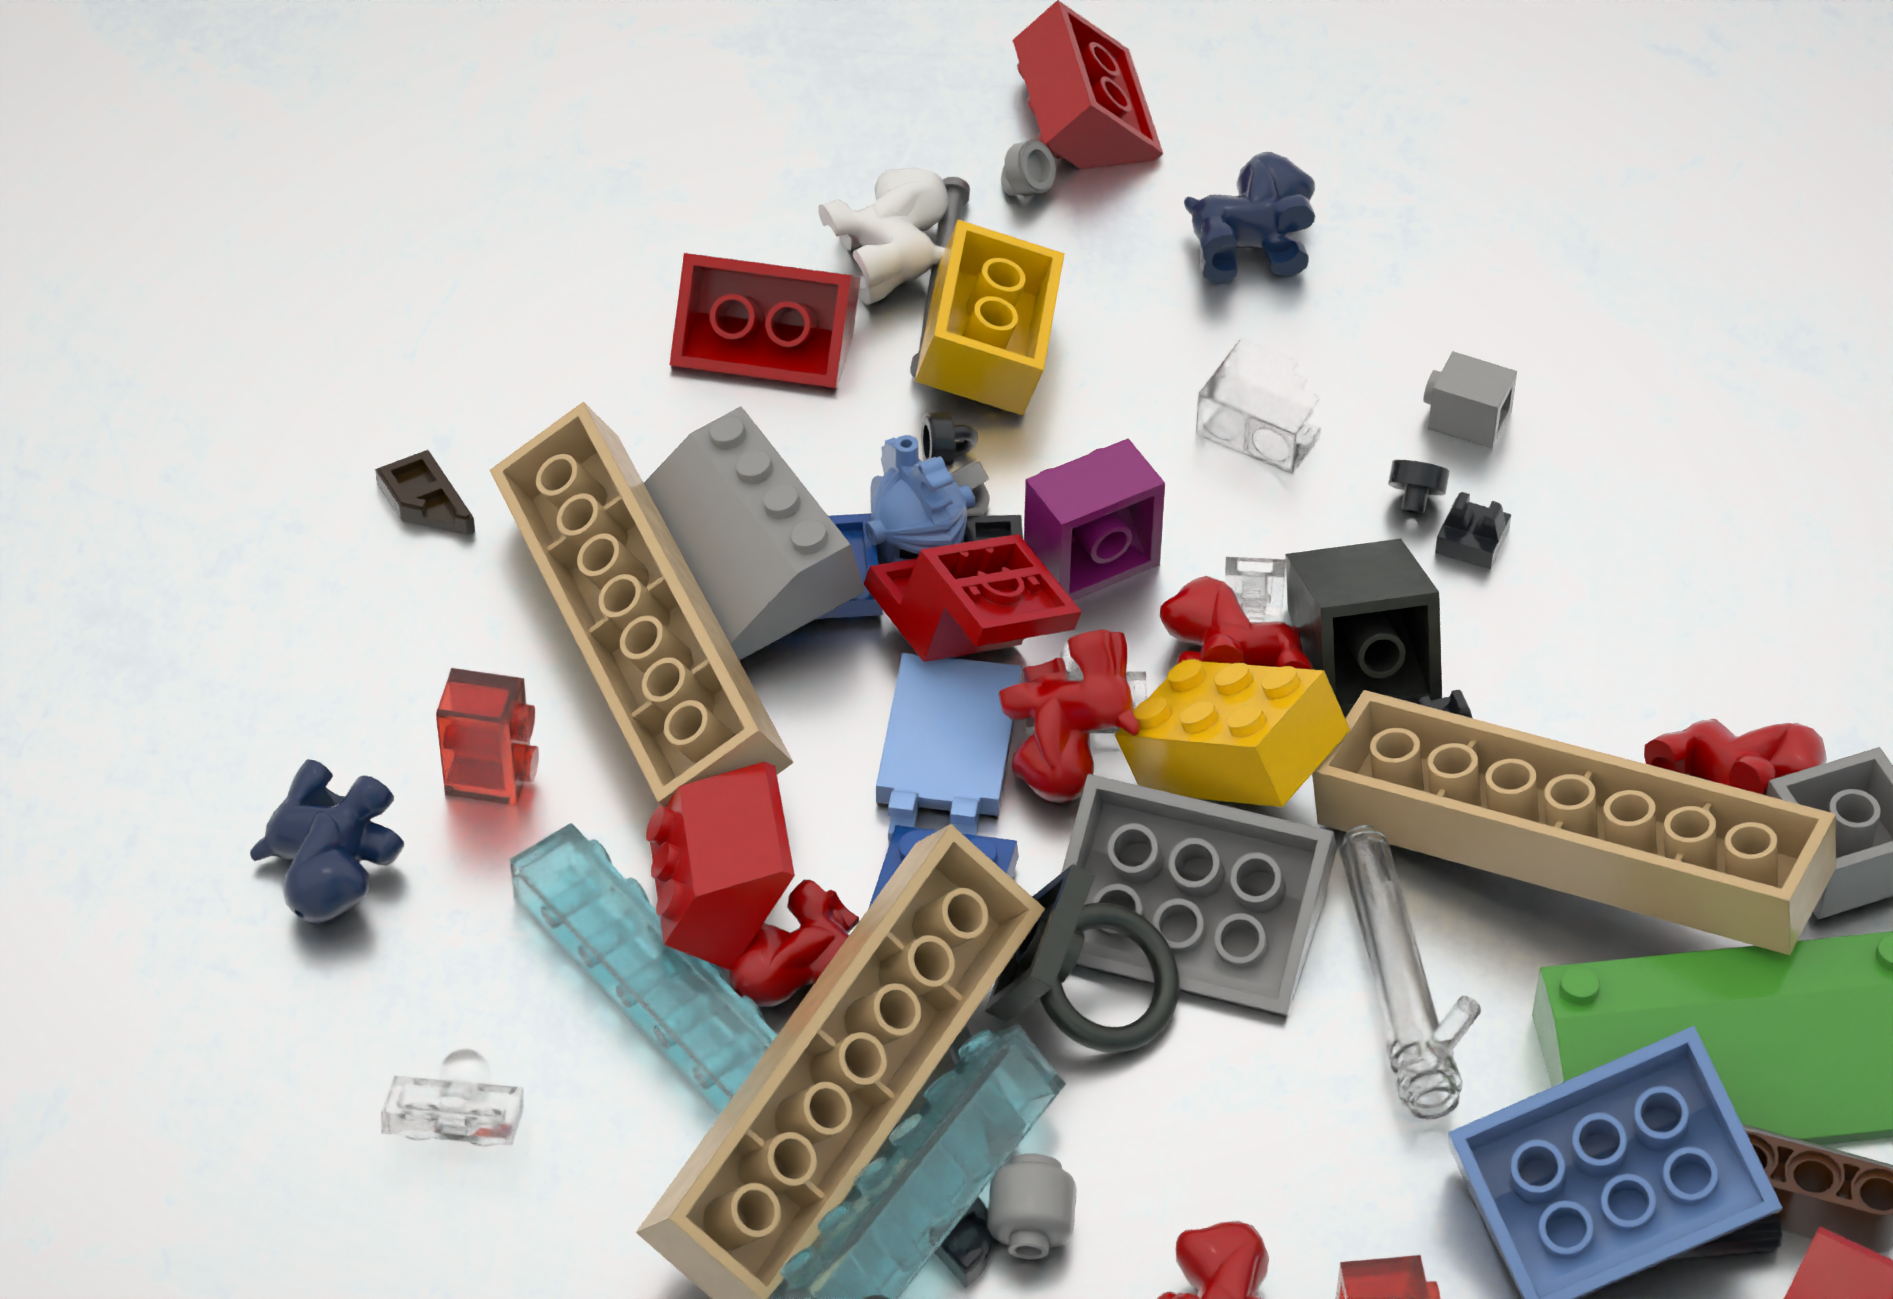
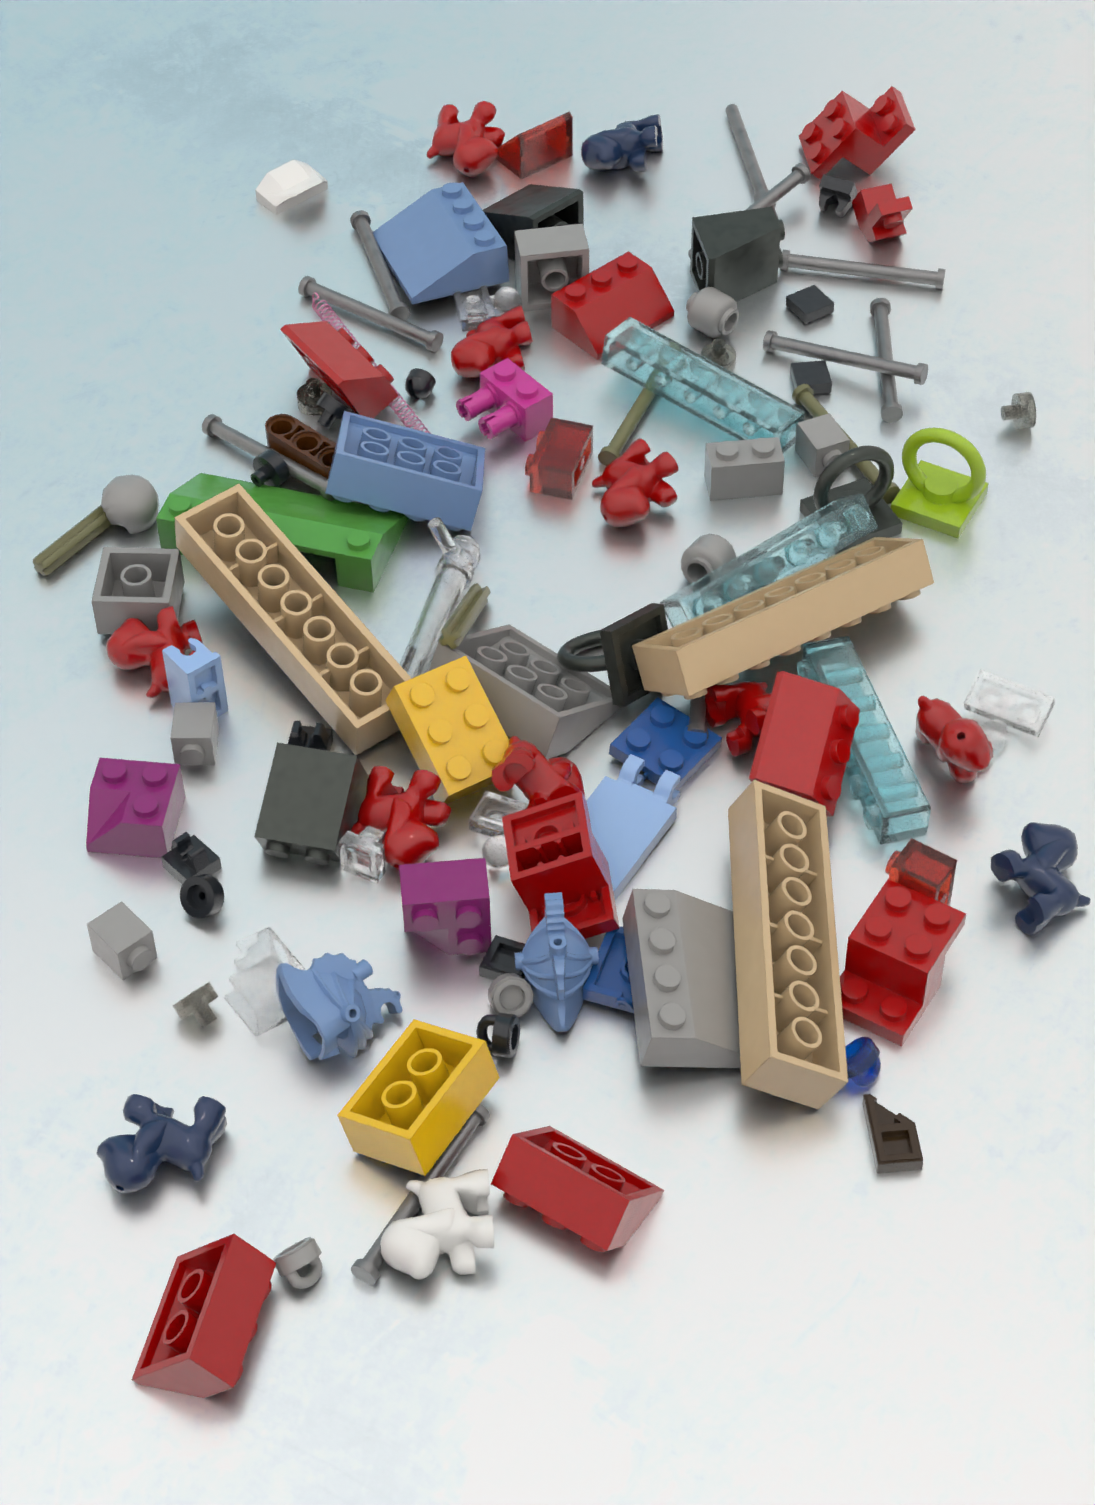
camera: 155 degrees left, 0 degrees up
none -> magenta slope [86,758,186,858]
none -> light blue hinge [162,638,228,717]
none -> light grey brick [170,702,219,766]
none -> clear smoke tile [172,982,219,1028]
none -> black tile [251,449,290,487]
none -> medium blue helmet [276,953,403,1060]
none -> olive axle [438,583,491,650]
none -> red bracket [840,879,967,1046]
none -> clear blue tile [845,1037,881,1087]
none -> red animal [915,696,994,784]

